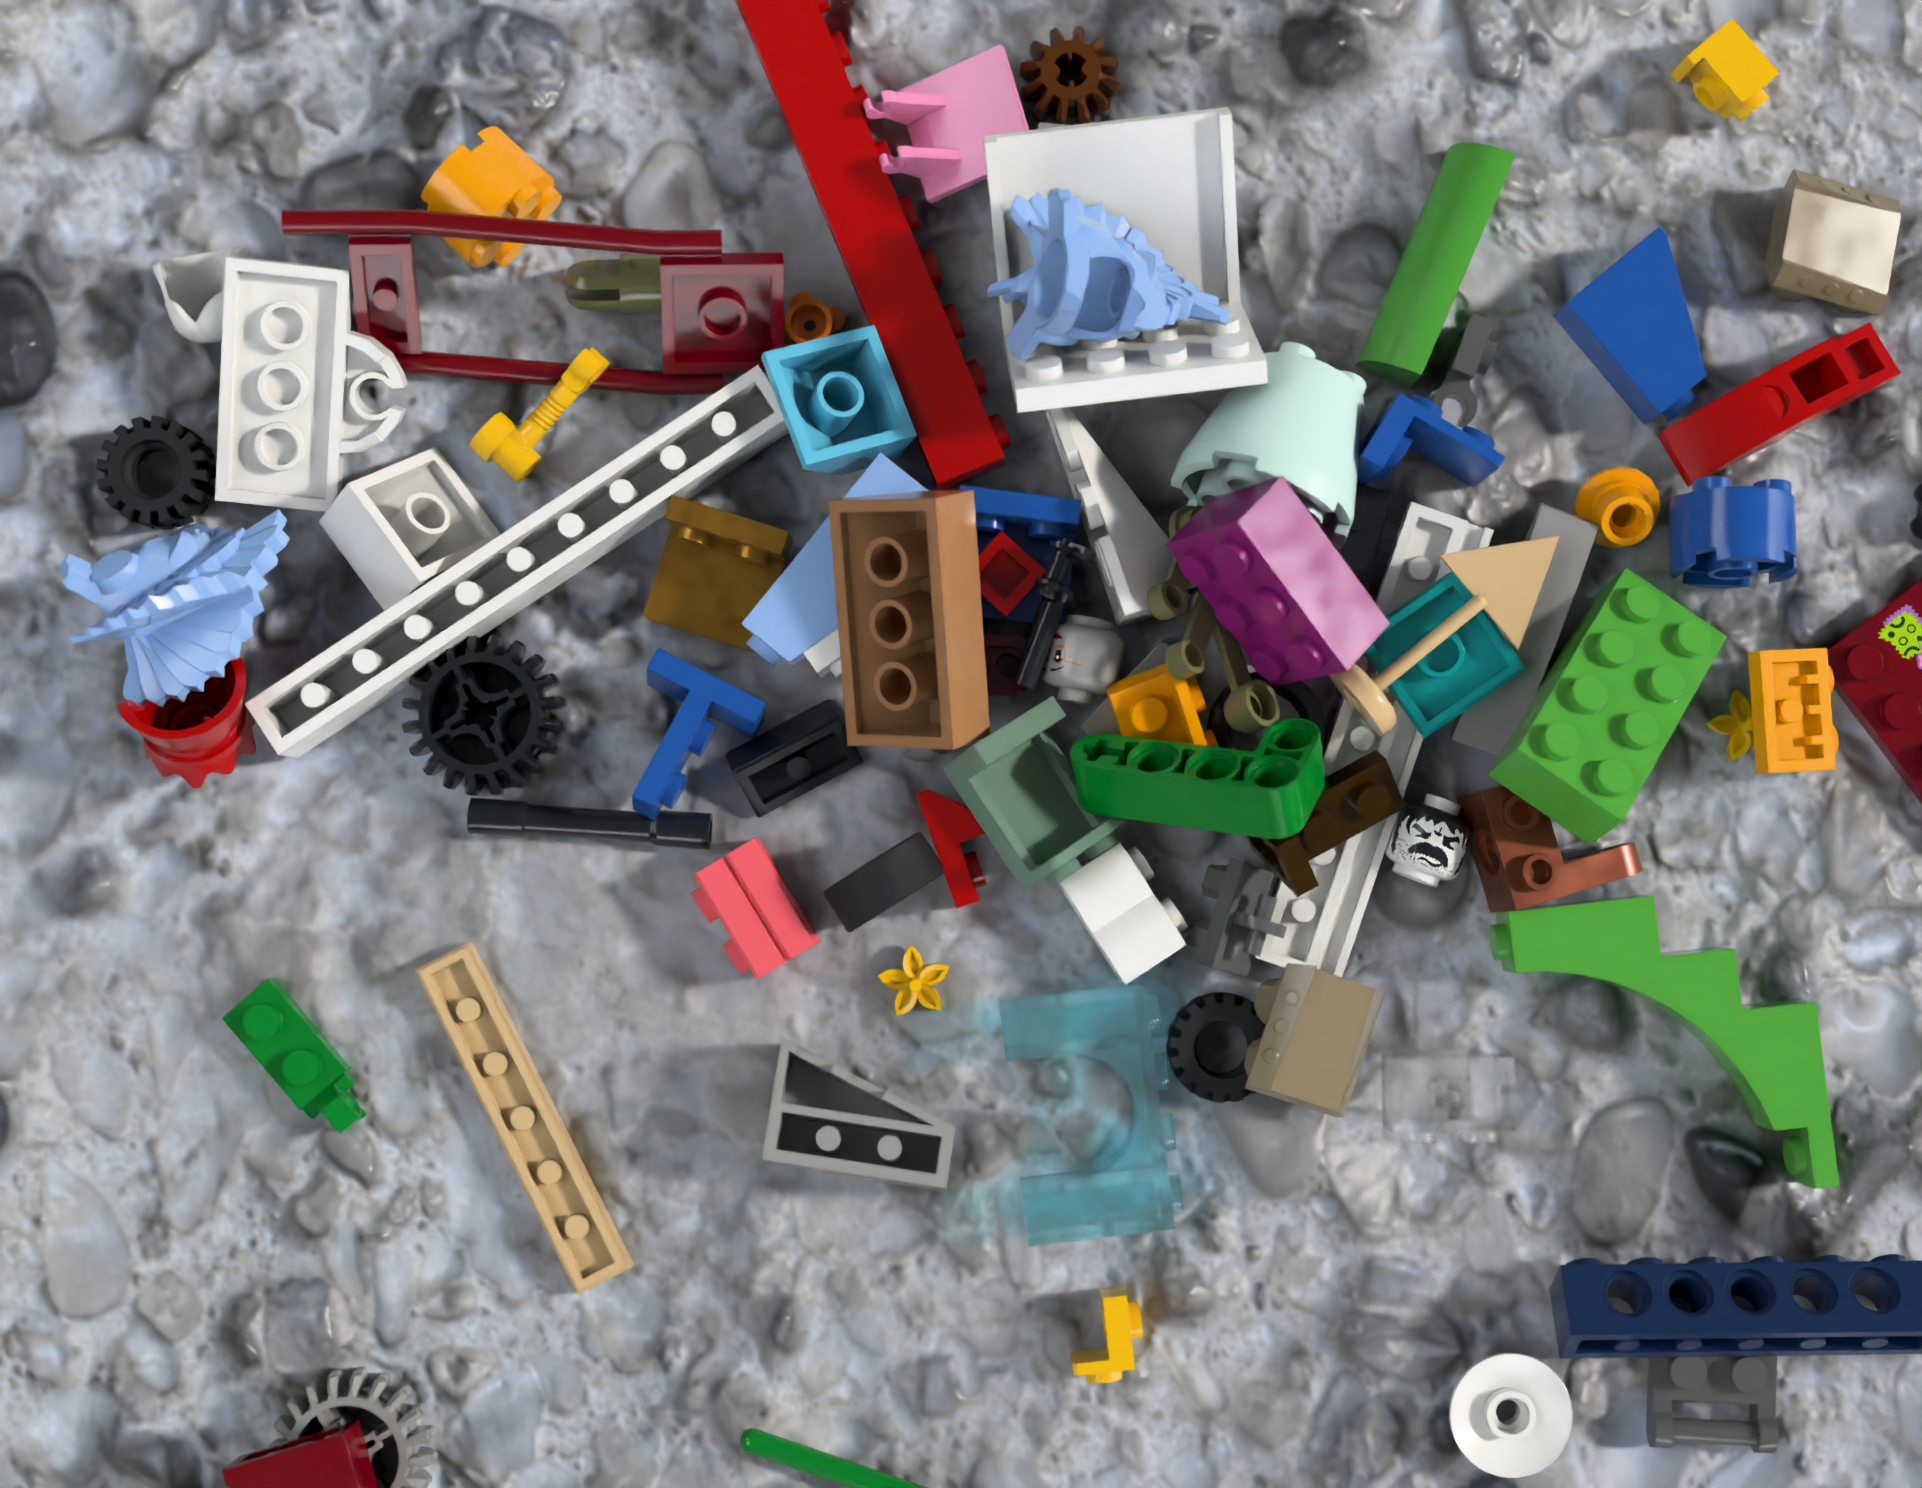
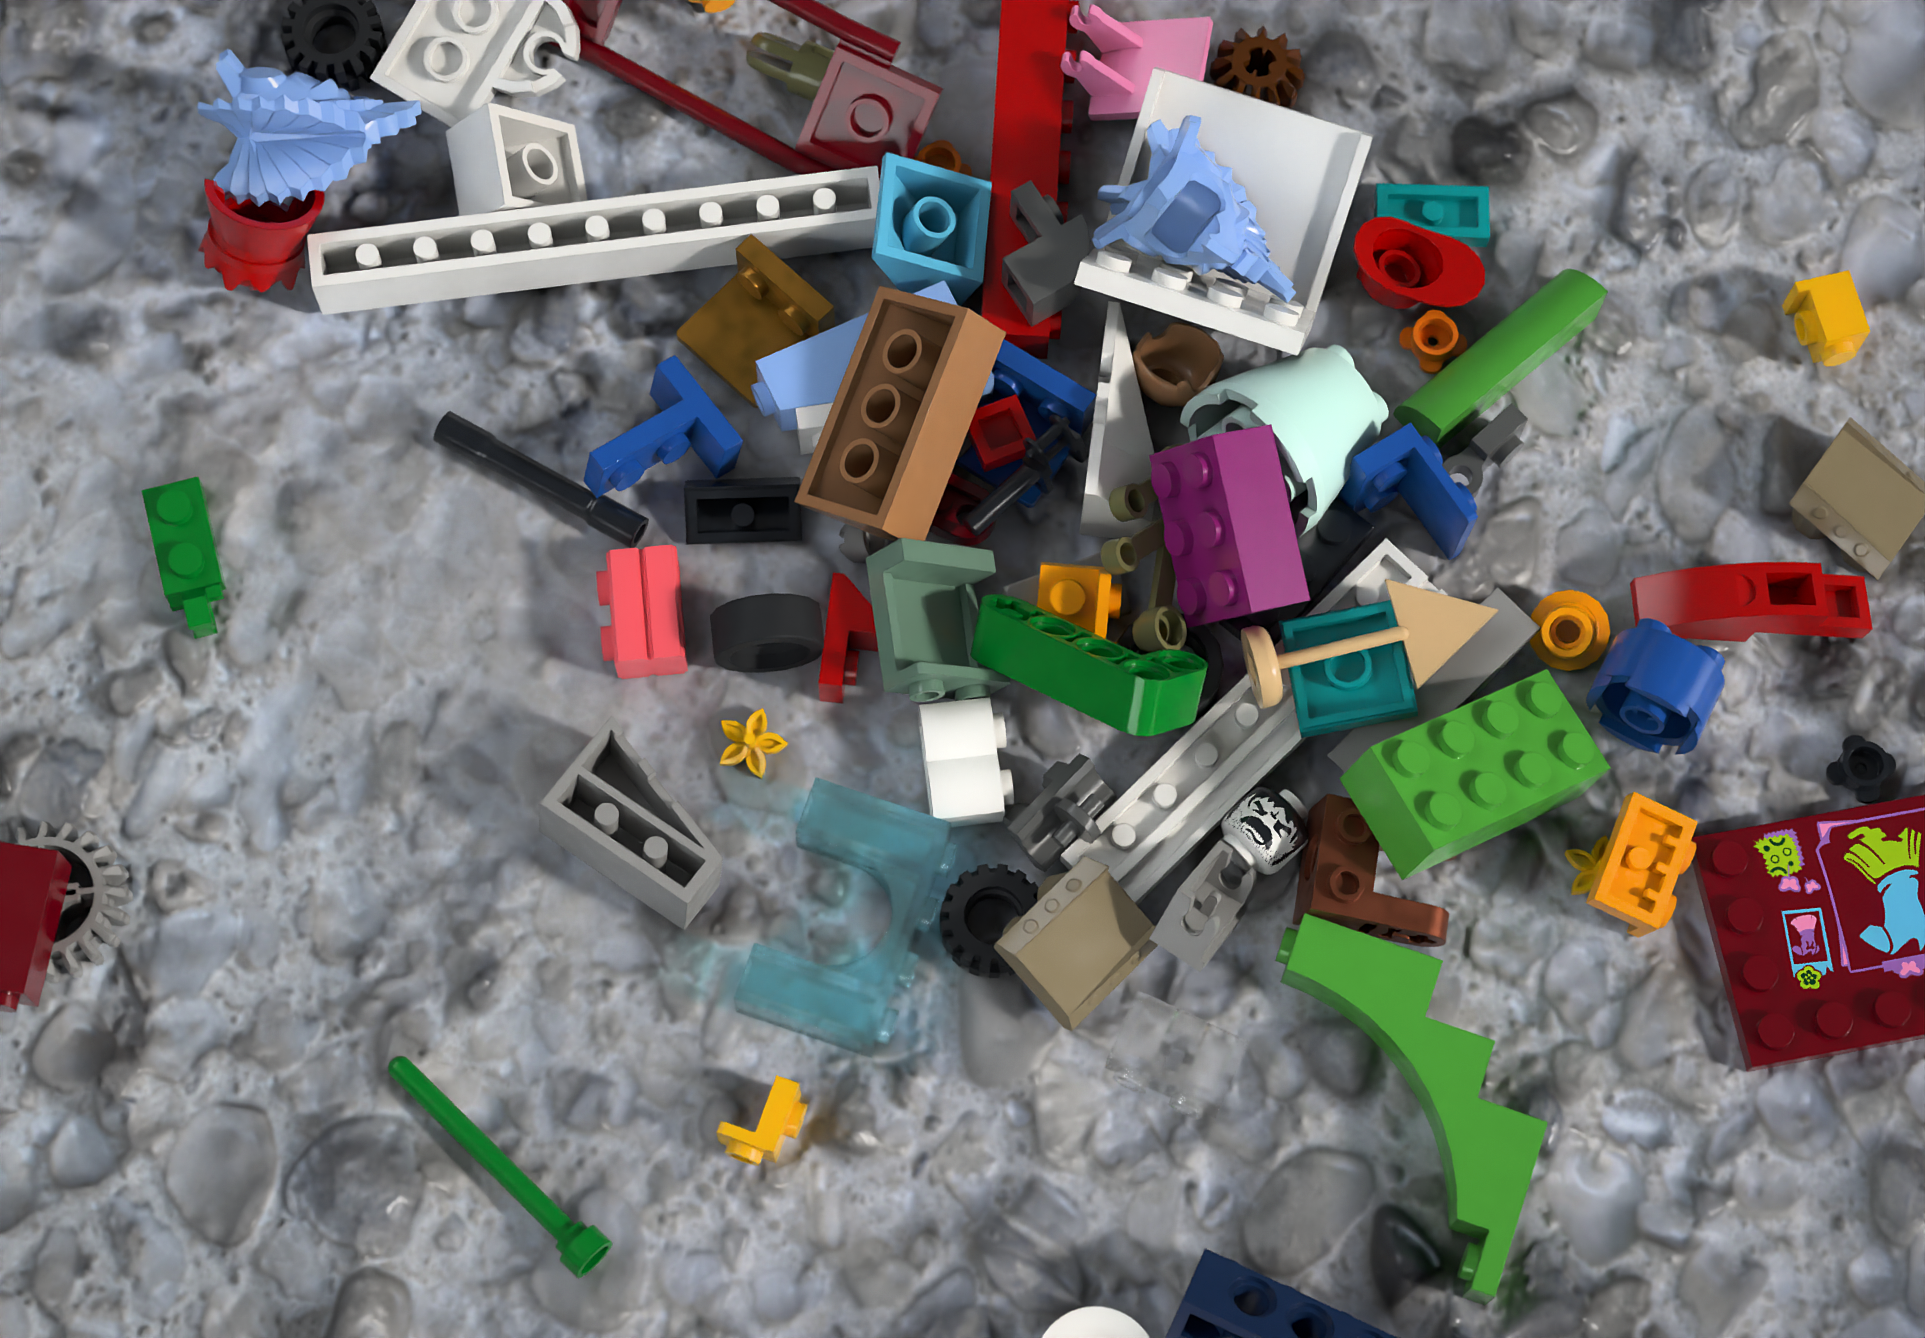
camera: 20 degrees right, 15 degrees down
black gear [402,634,567,796] -> none
tan tile [415,942,634,1295] -> none
yellow brick [469,347,610,483] -> none
light grey head [1041,615,1124,706] -> none
dark brown bracket [1246,750,1406,897] -> none
blue slope [1553,227,1707,425] -> none
none -> dark grey brick [1001,180,1090,327]
none -> medium nougat hair [1132,322,1225,407]
none -> light grey hinge [1149,840,1257,972]
none -> red piece [1354,217,1485,309]
none -> teal plate [1374,183,1490,247]
none -> orange plate [1399,309,1467,374]

